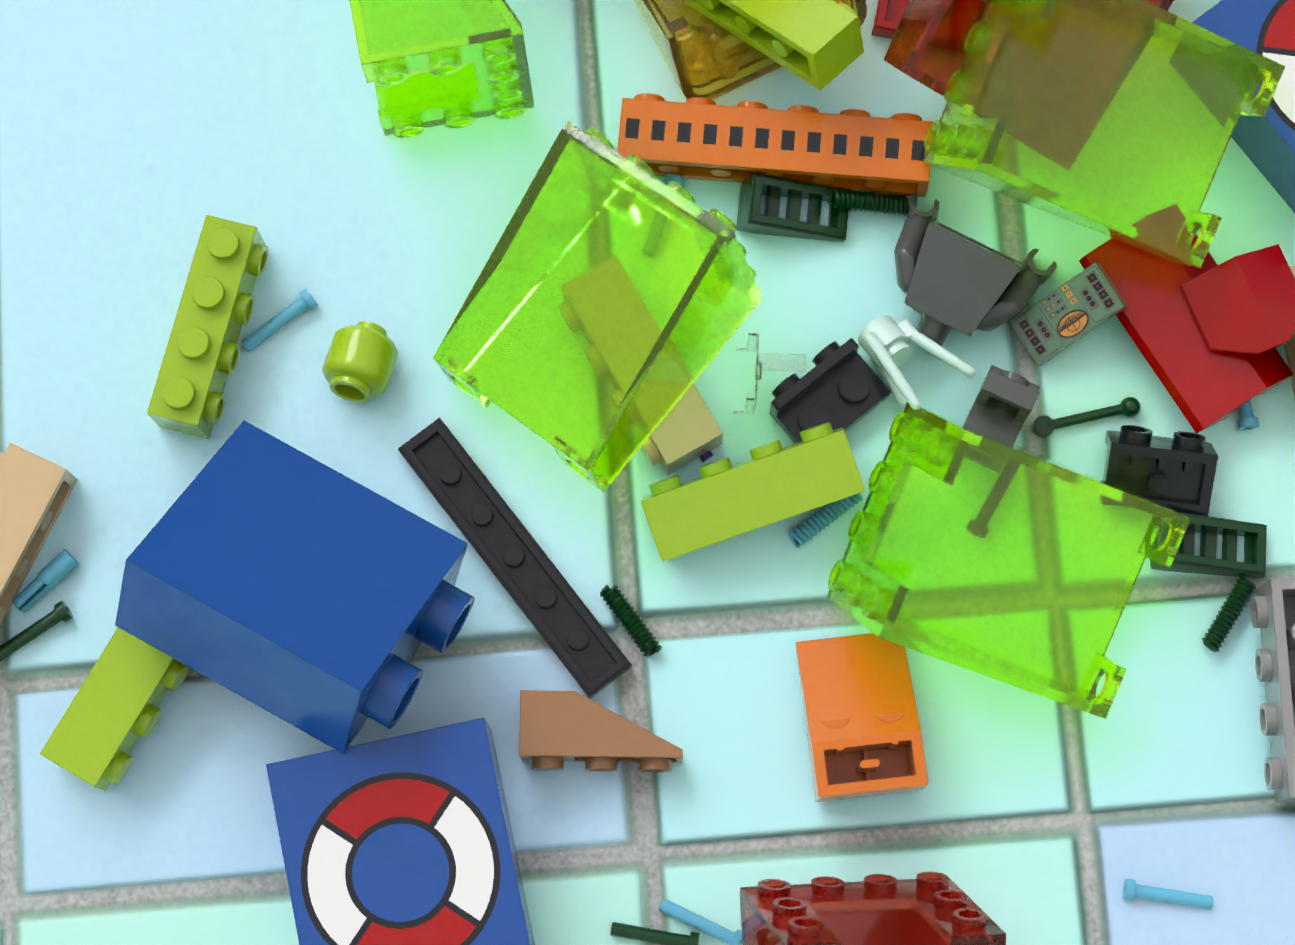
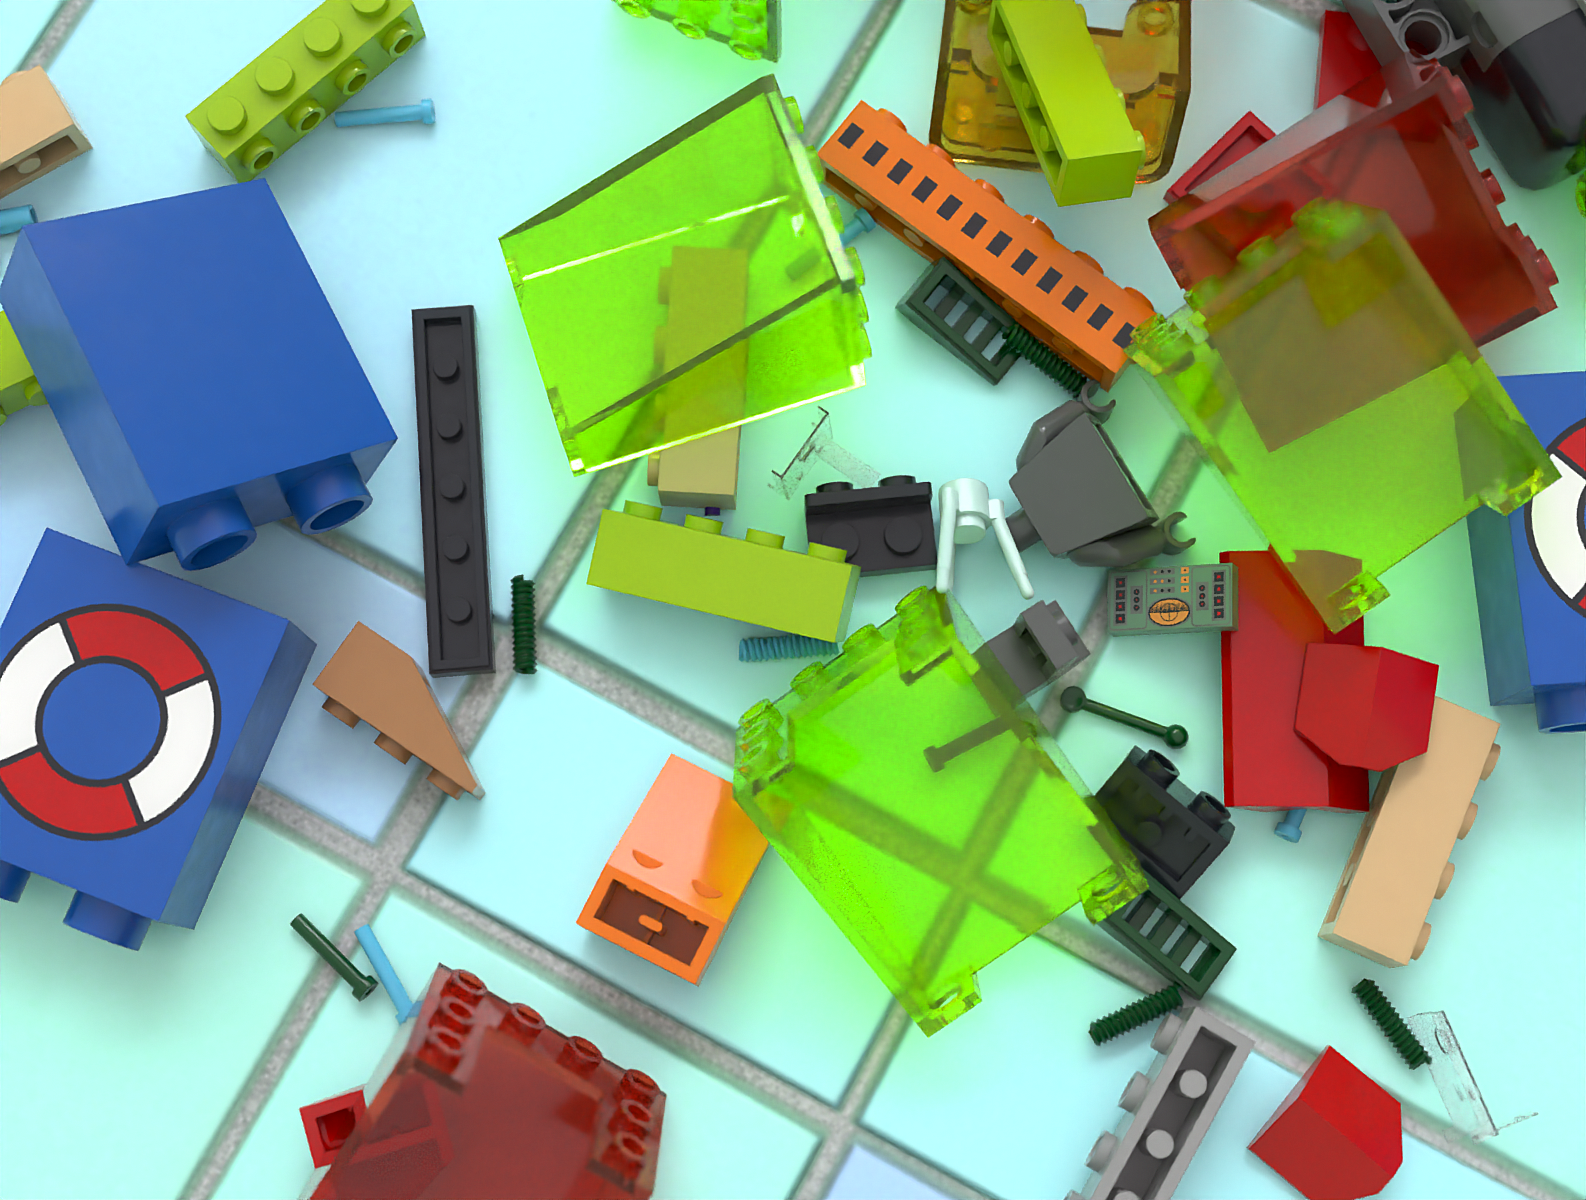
camera: 30 degrees right, 0 degrees up
lime head [322,321,398,403] -> none

